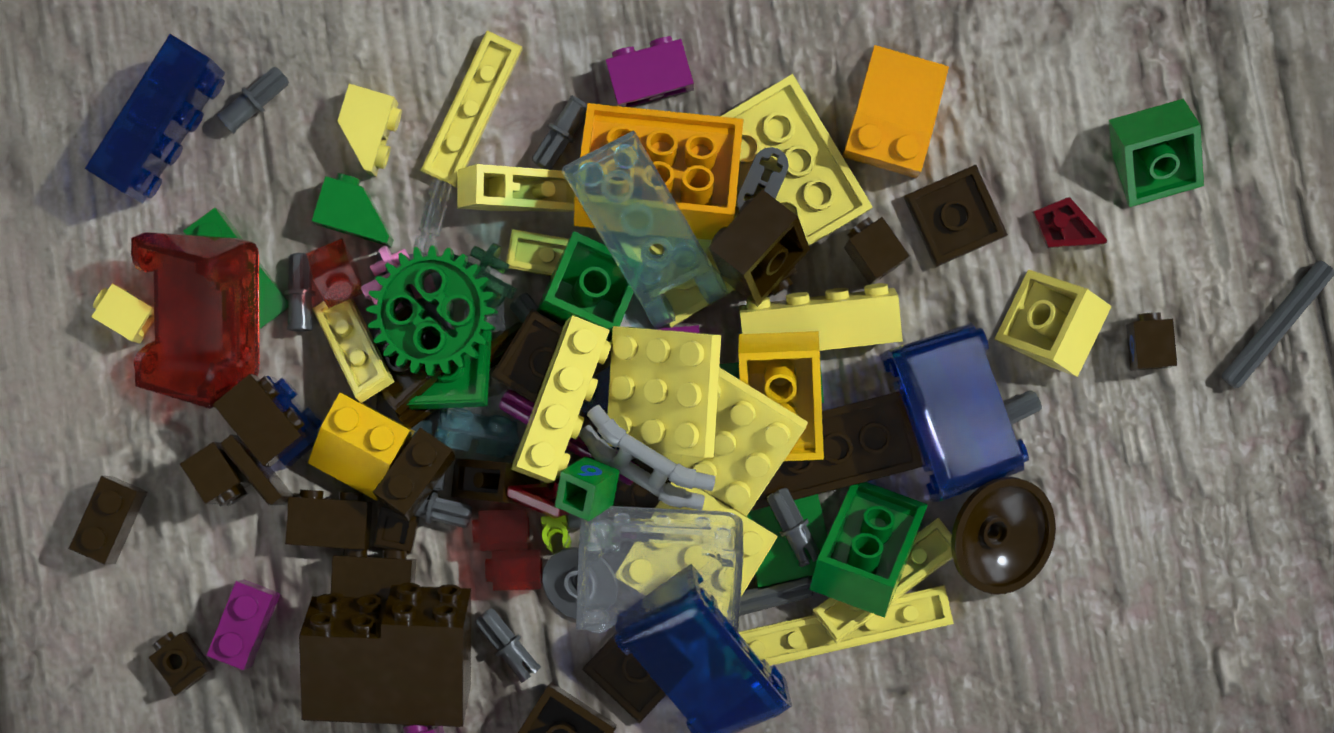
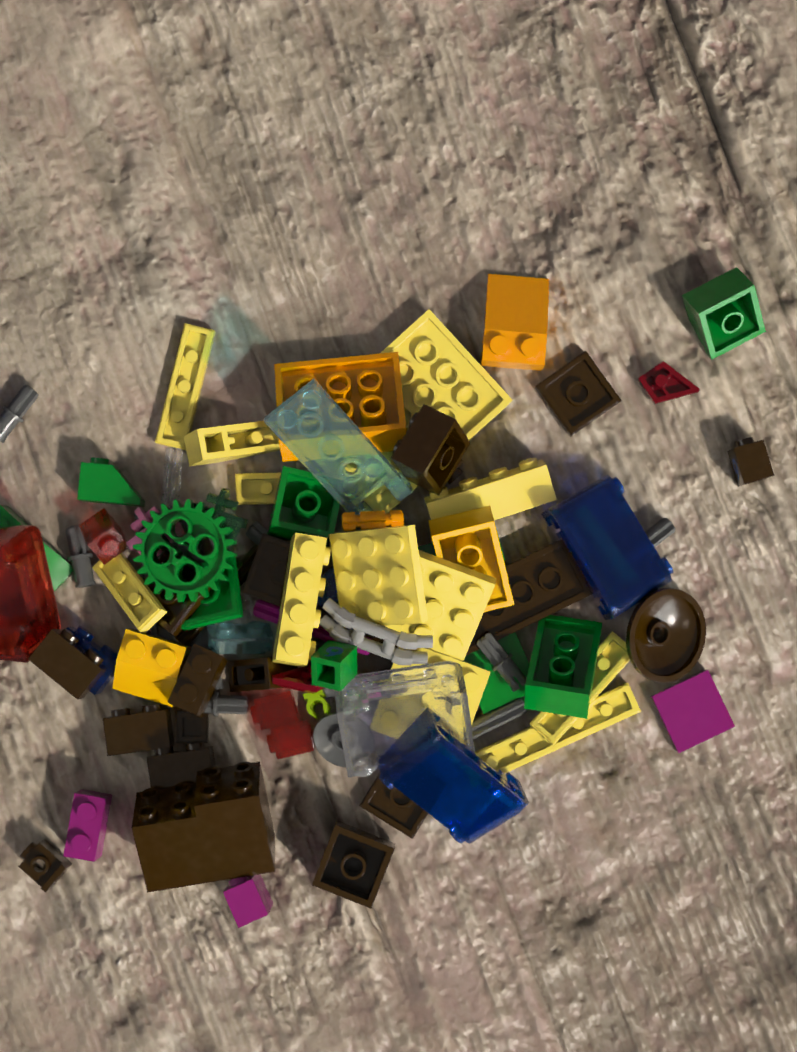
camera: 10 degrees left, 0 degrees up
dark brown brick [180,442,251,507] -> none
dark brown tile [220,434,295,505] -> none
light yellow slope [338,84,402,177] -> none
dark grey axle [475,608,541,683] -> none
dark grey axle [532,95,587,170] -> none
magenta brick [606,36,694,107] -> none
dark grey beam [737,147,789,210] -> none
dark brown brick [844,217,910,285] -> none
light yellow slope [995,270,1112,377] -> none
none -> light orange axle [341,510,404,531]
none -> magenta tile [650,669,735,753]

